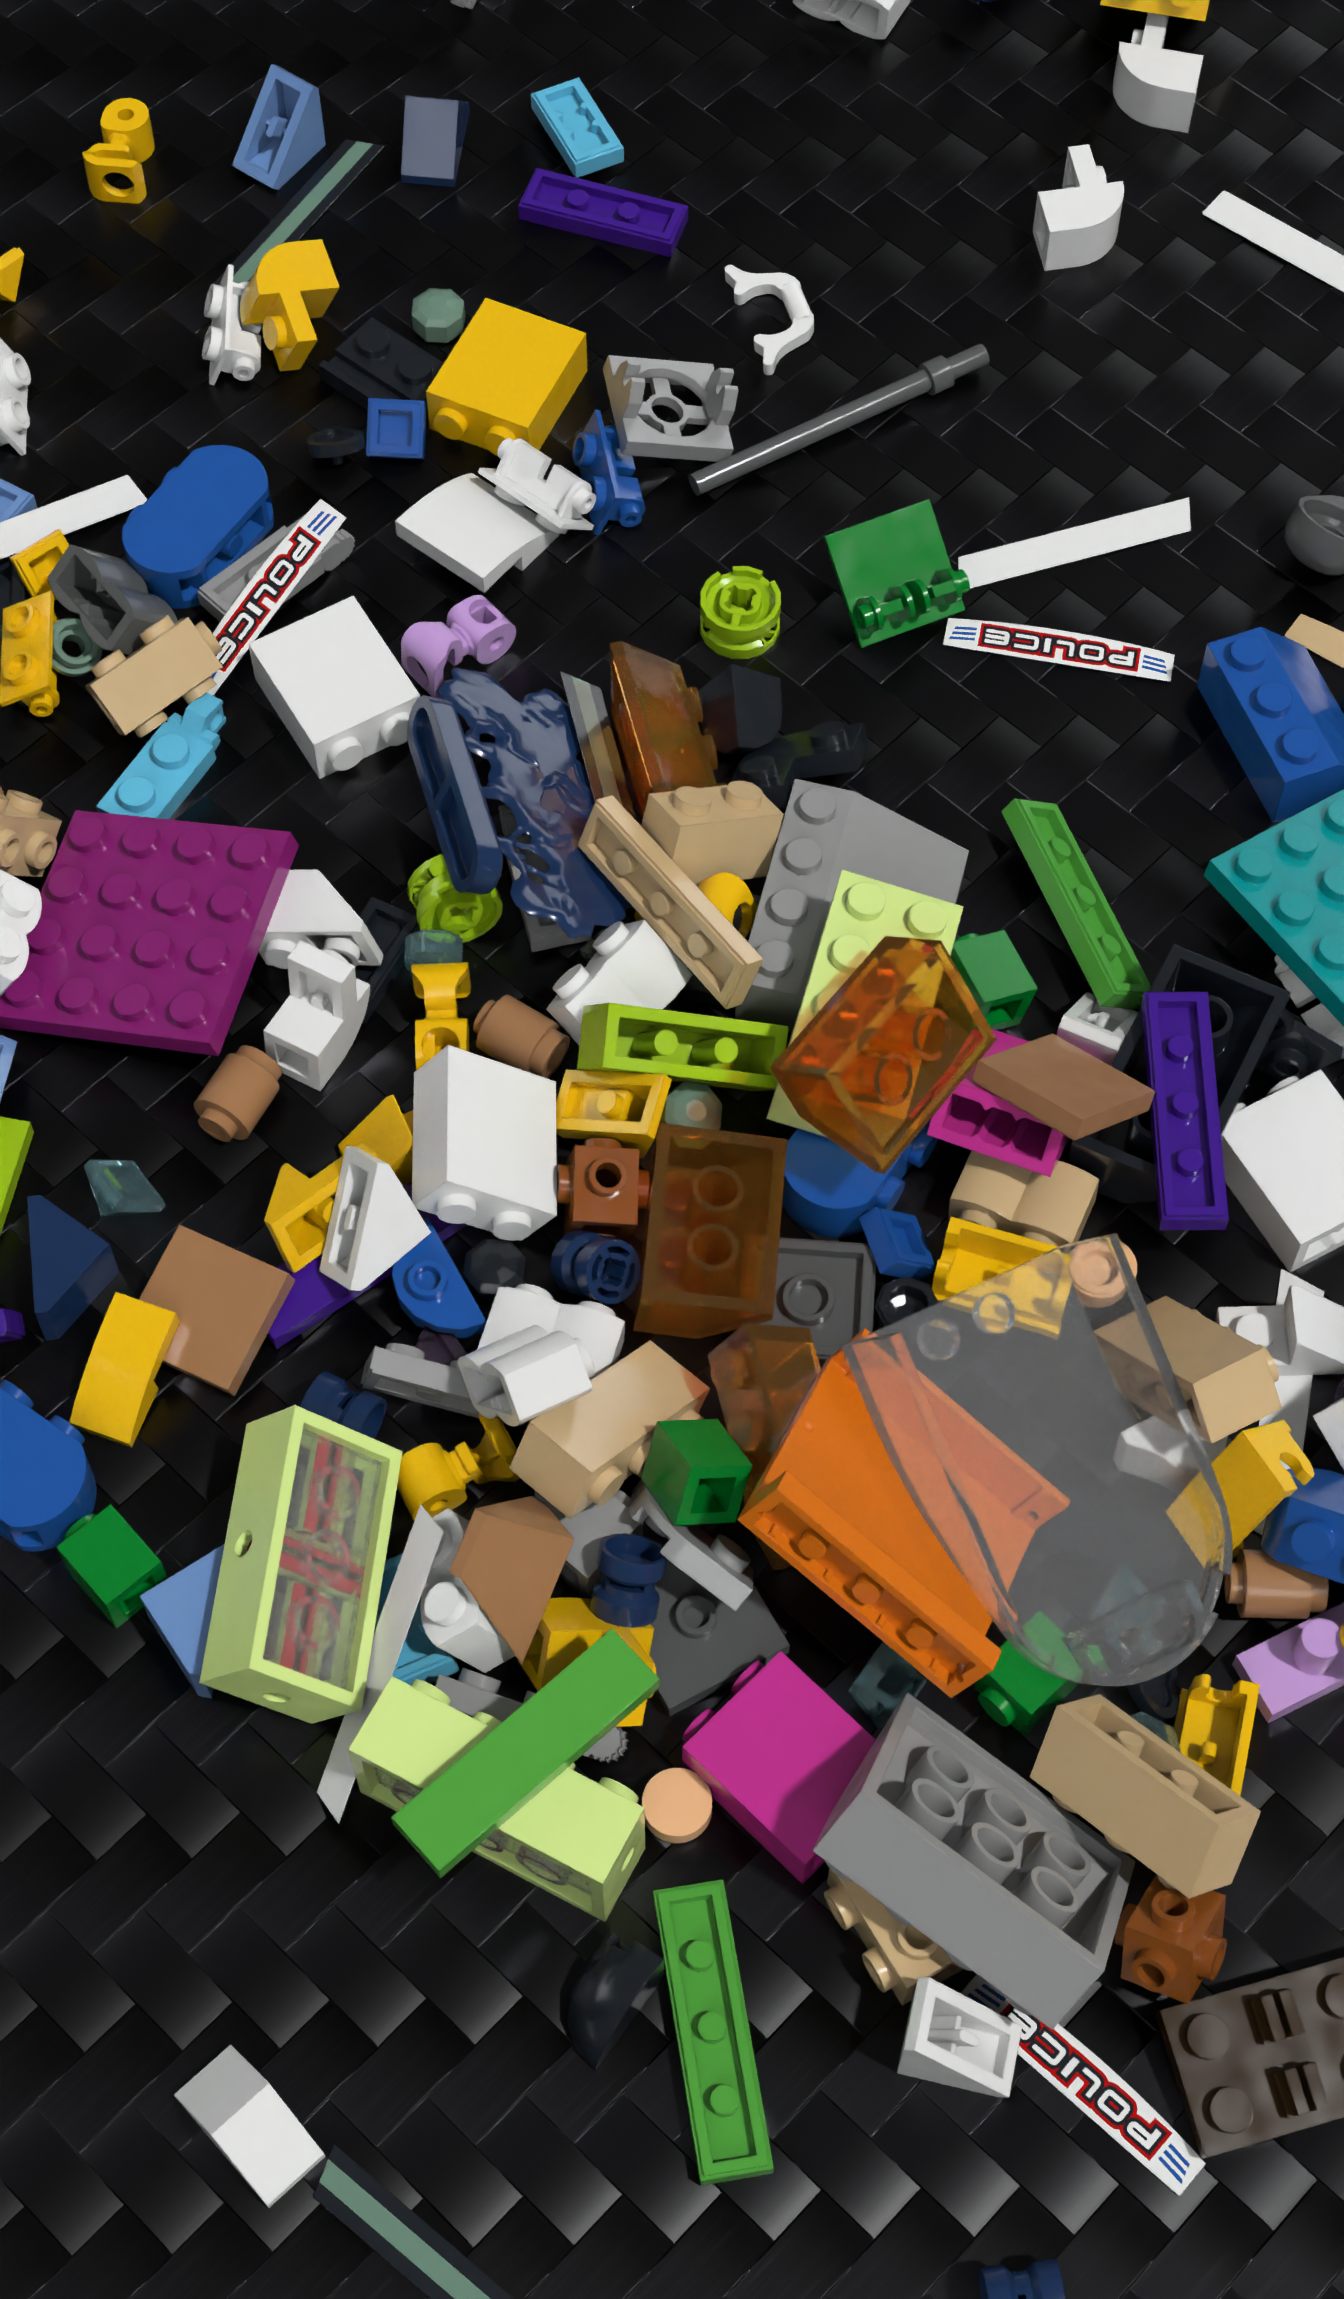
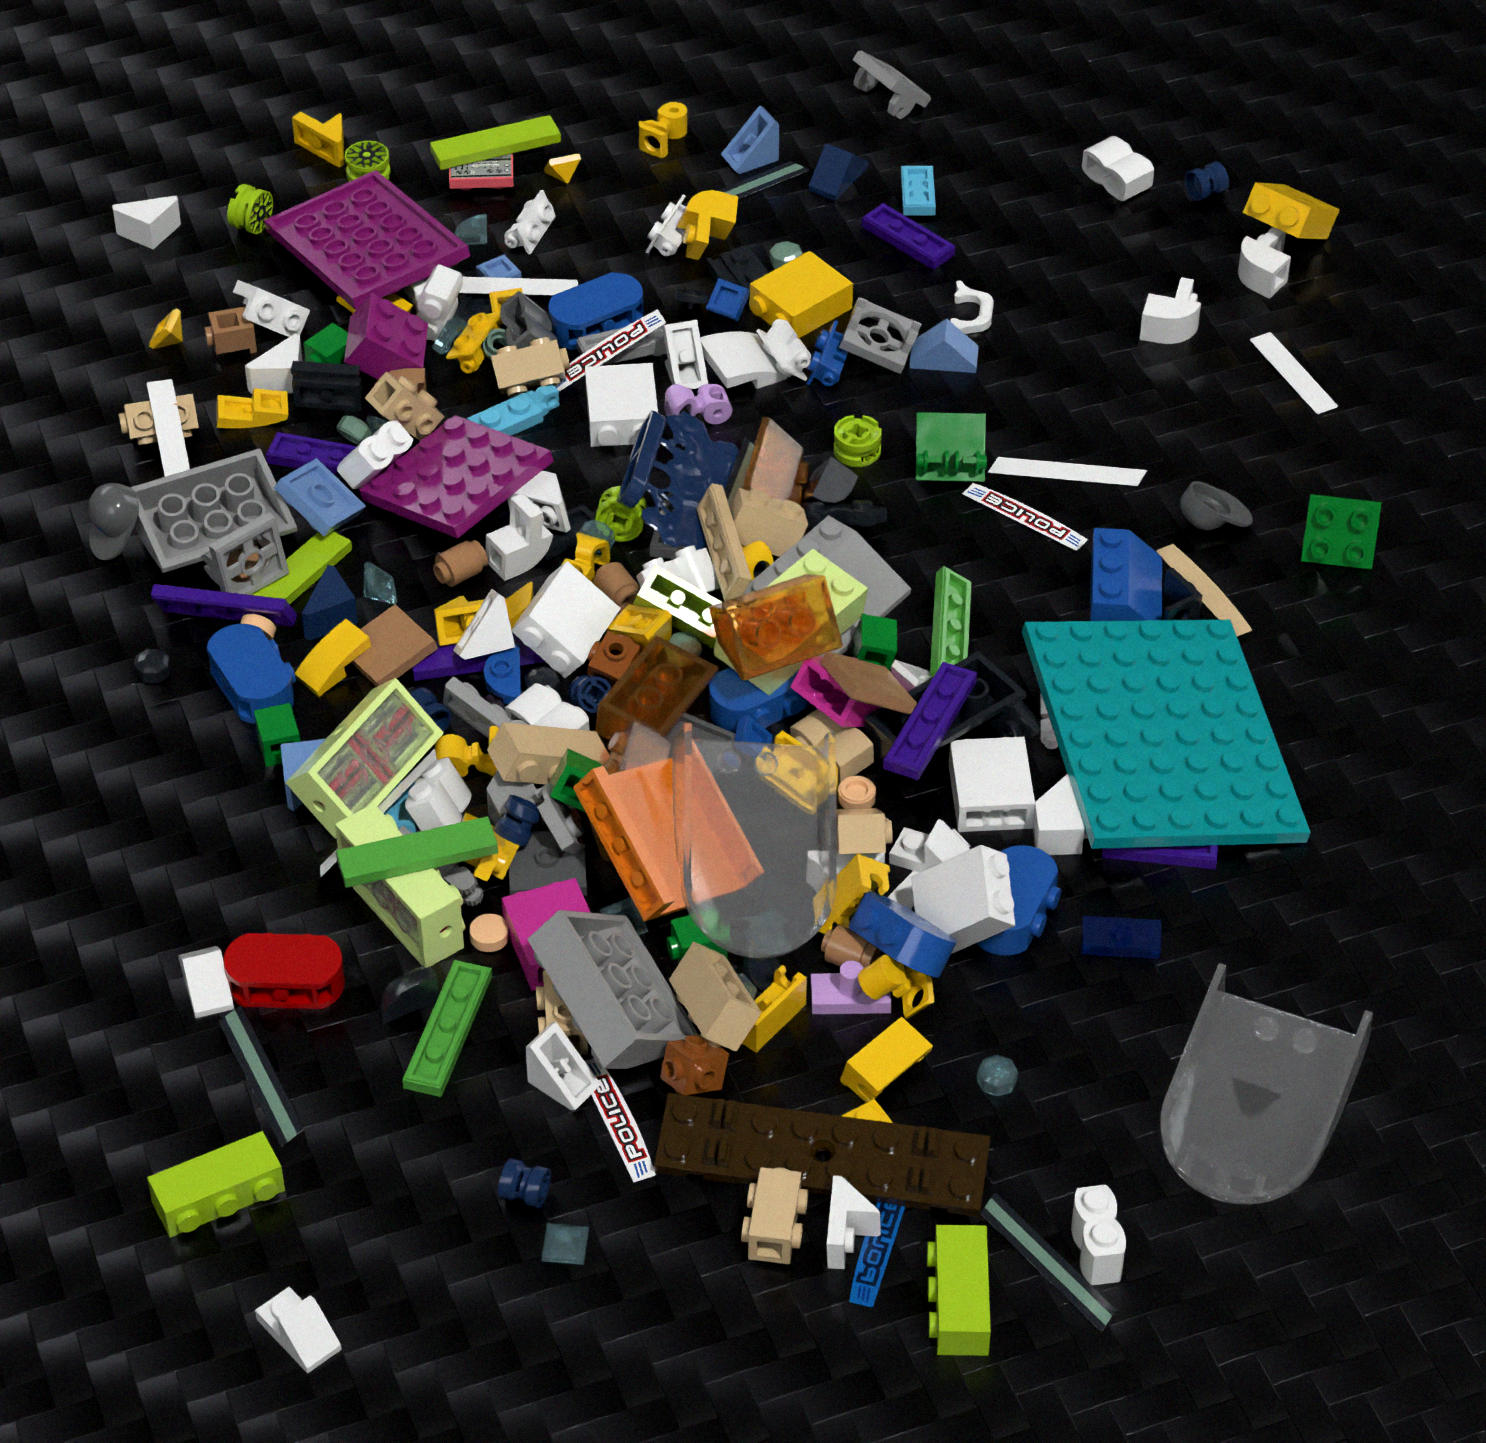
camera: 25 degrees right, 15 degrees down
medium nougat slope [449,1496,574,1664] -> none
white brick [457,1325,595,1427] -> none
dark grey bar [688,344,990,496] -> none
none -> red brick [223,933,345,1009]
none -> white slope [662,320,708,389]
none -> medium blue slope [909,318,979,373]

